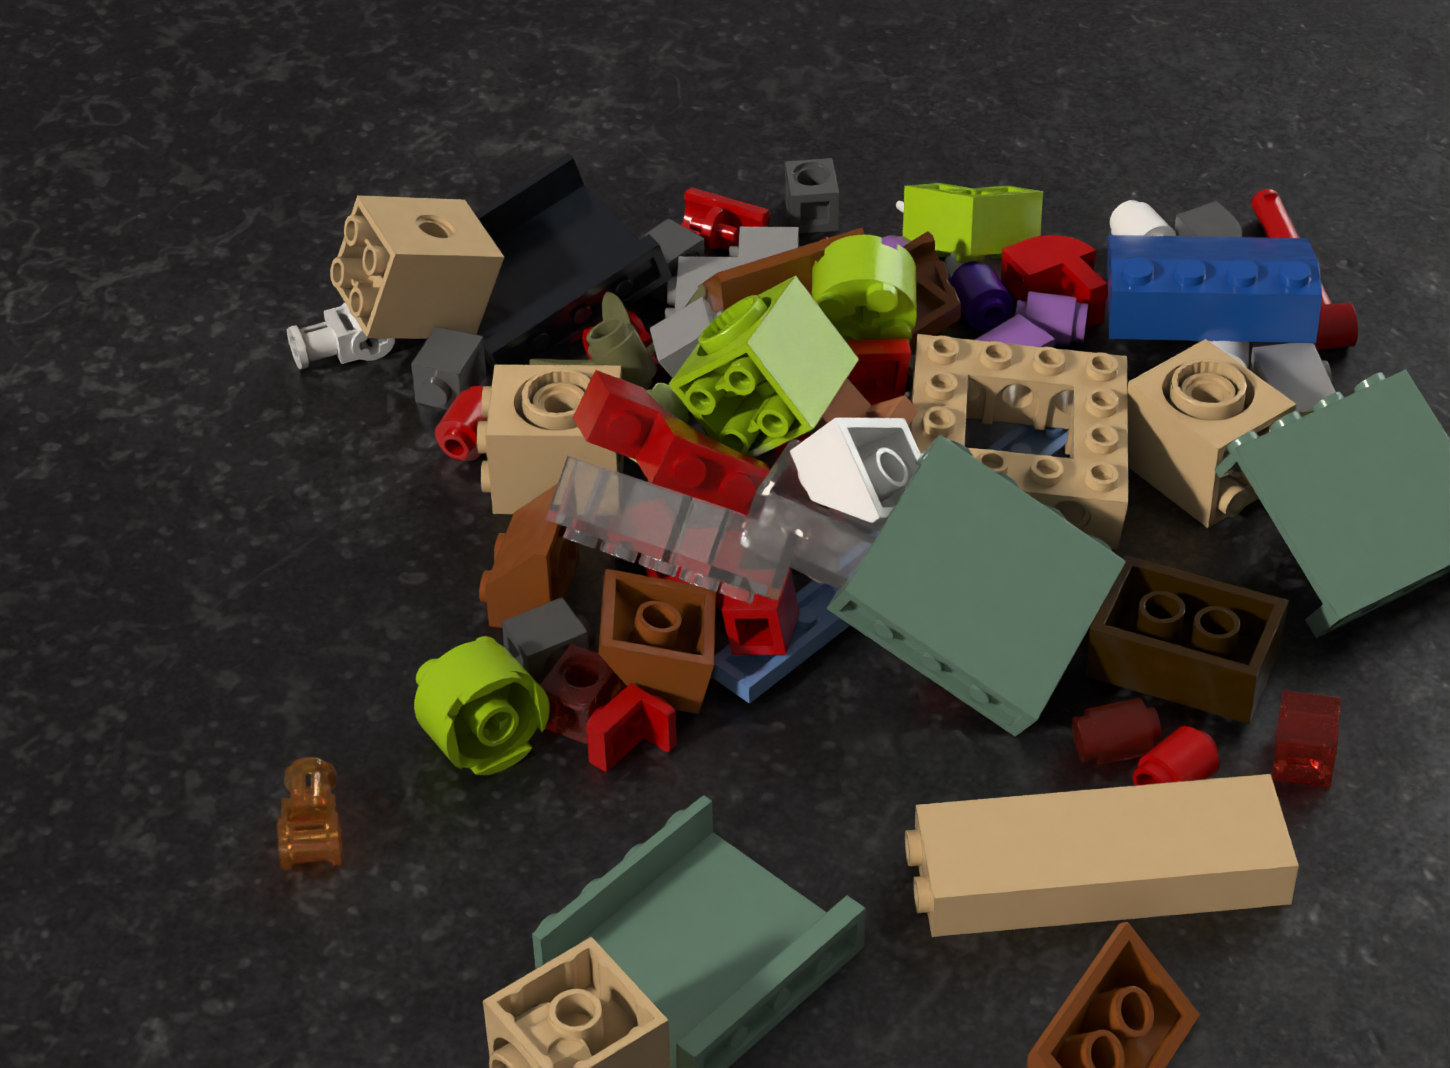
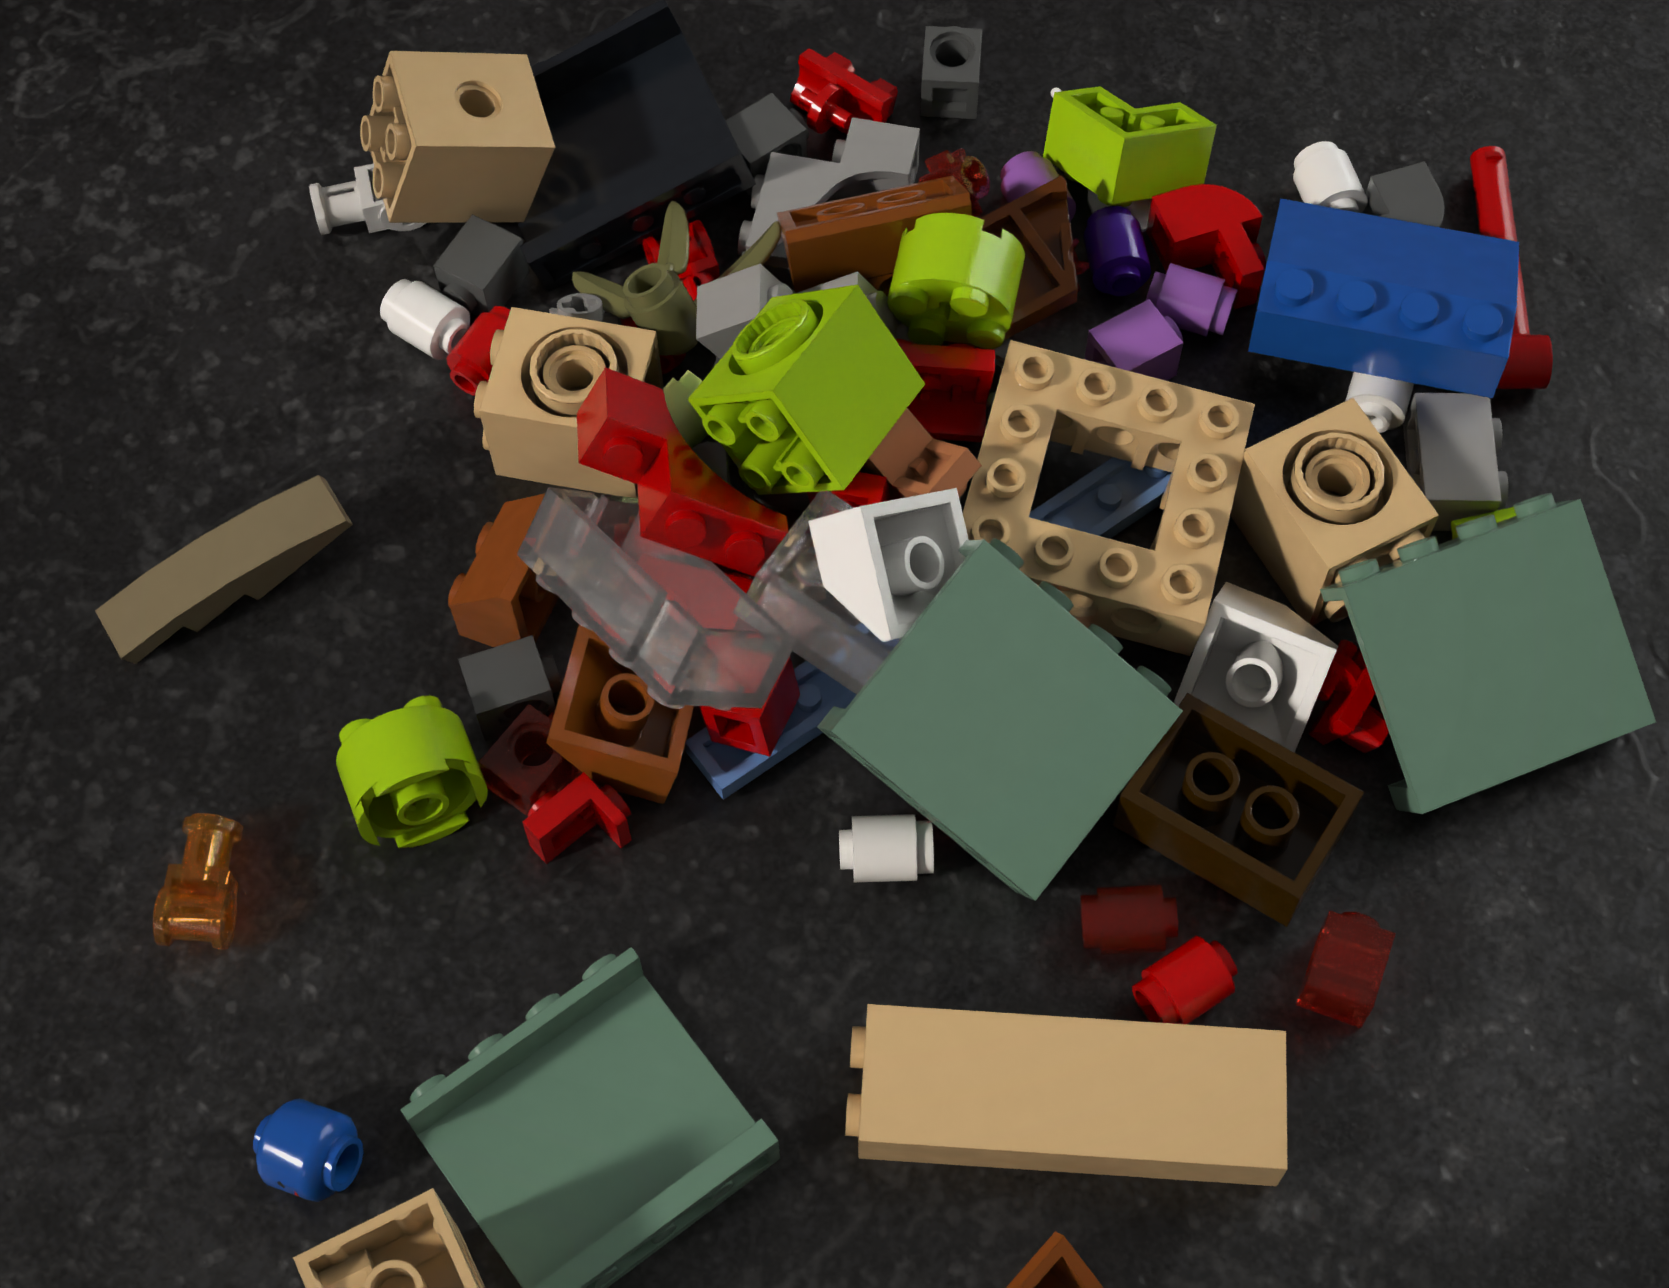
camera: 10 degrees right, 20 degrees up
none -> dark tan slope [95,475,353,664]
none -> blue head [253,1099,363,1202]
none -> white brick [380,279,470,360]
none -> white brick [839,814,934,883]
none -> white slope [1174,582,1338,753]
none -> red hips [1308,640,1389,754]

